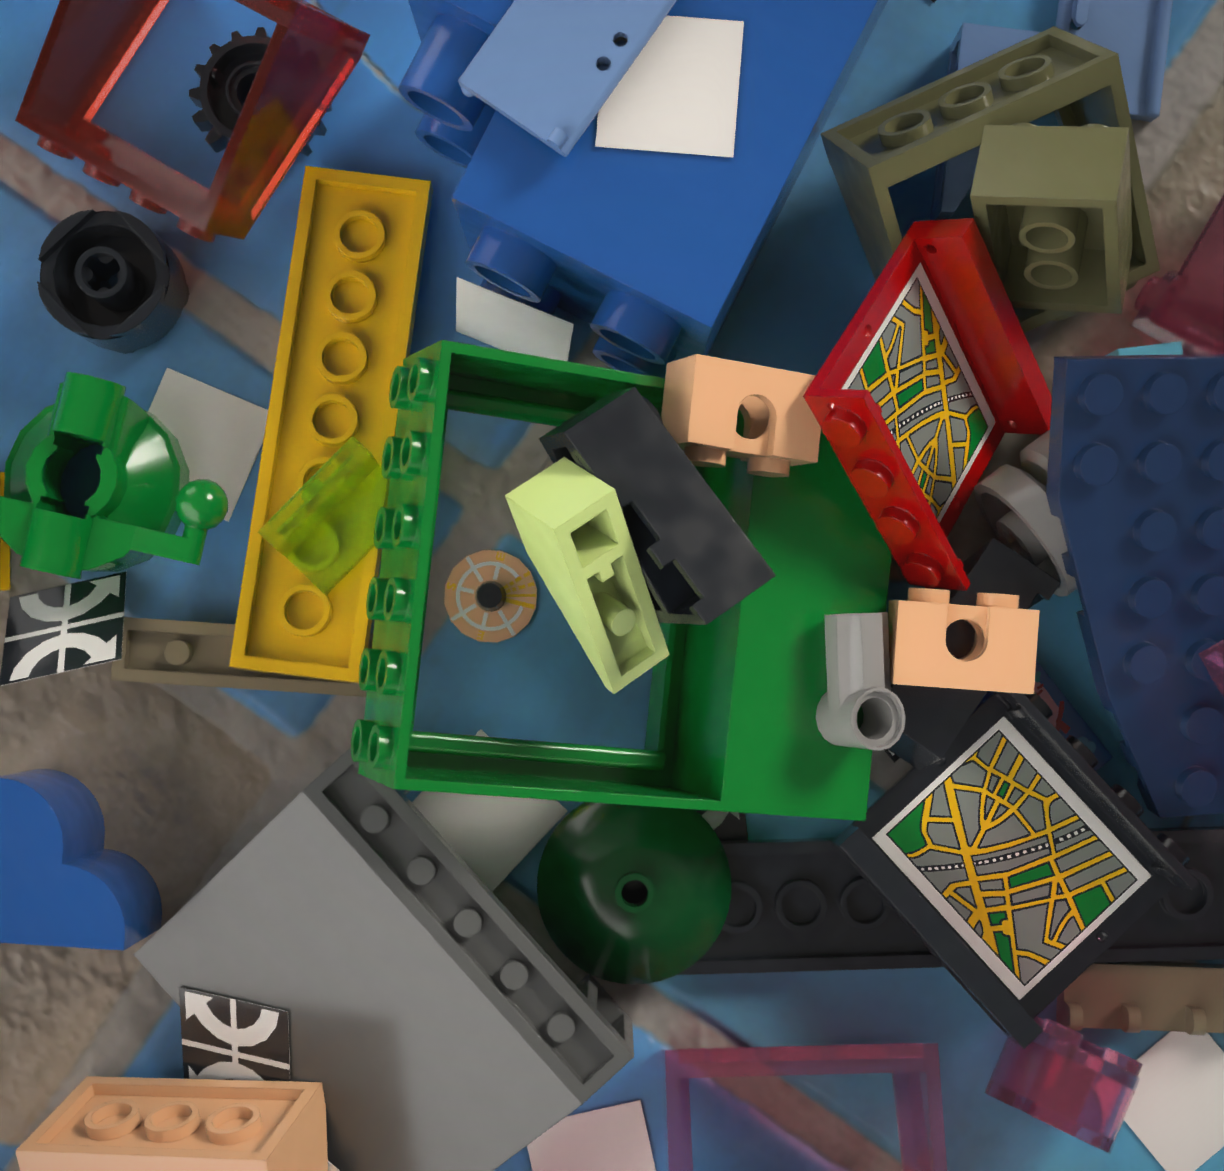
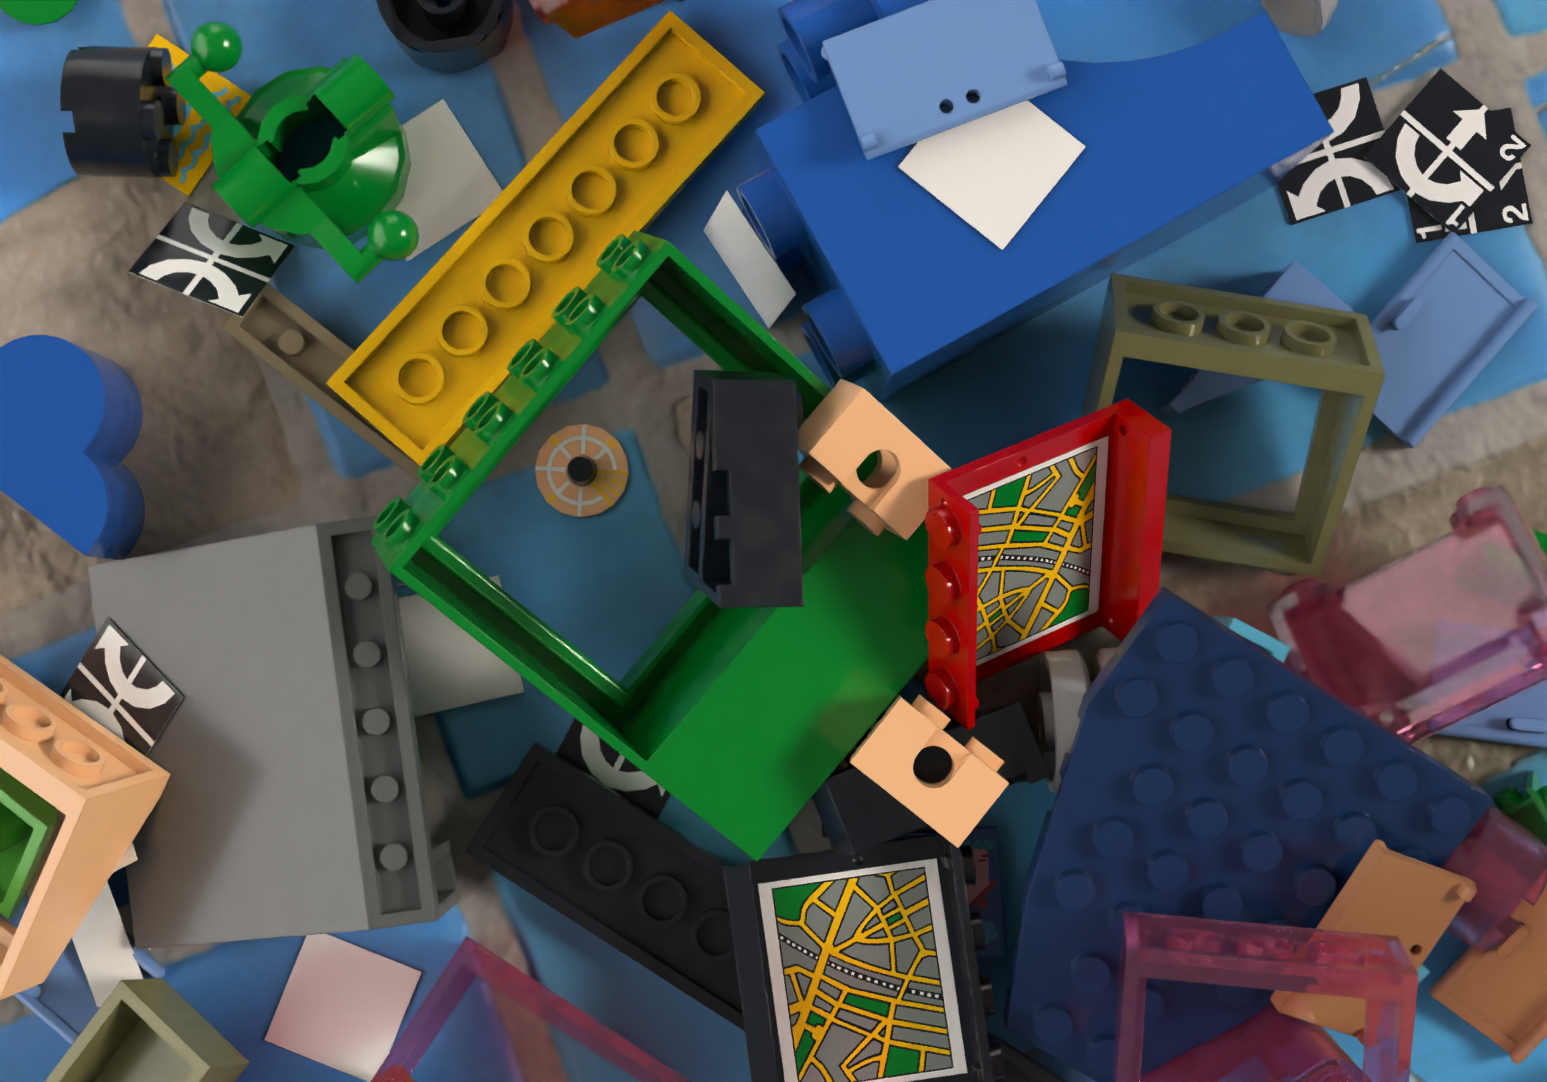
camera: 30 degrees right, 0 degrees up
clear neon green panel [258,436,390,595] -> none
yellowish green slope [505,457,670,694] -> none
dark green dish [537,802,731,985] -> none
light grey piece [816,612,906,751] -> none
olive brick [970,122,1133,314] -> none

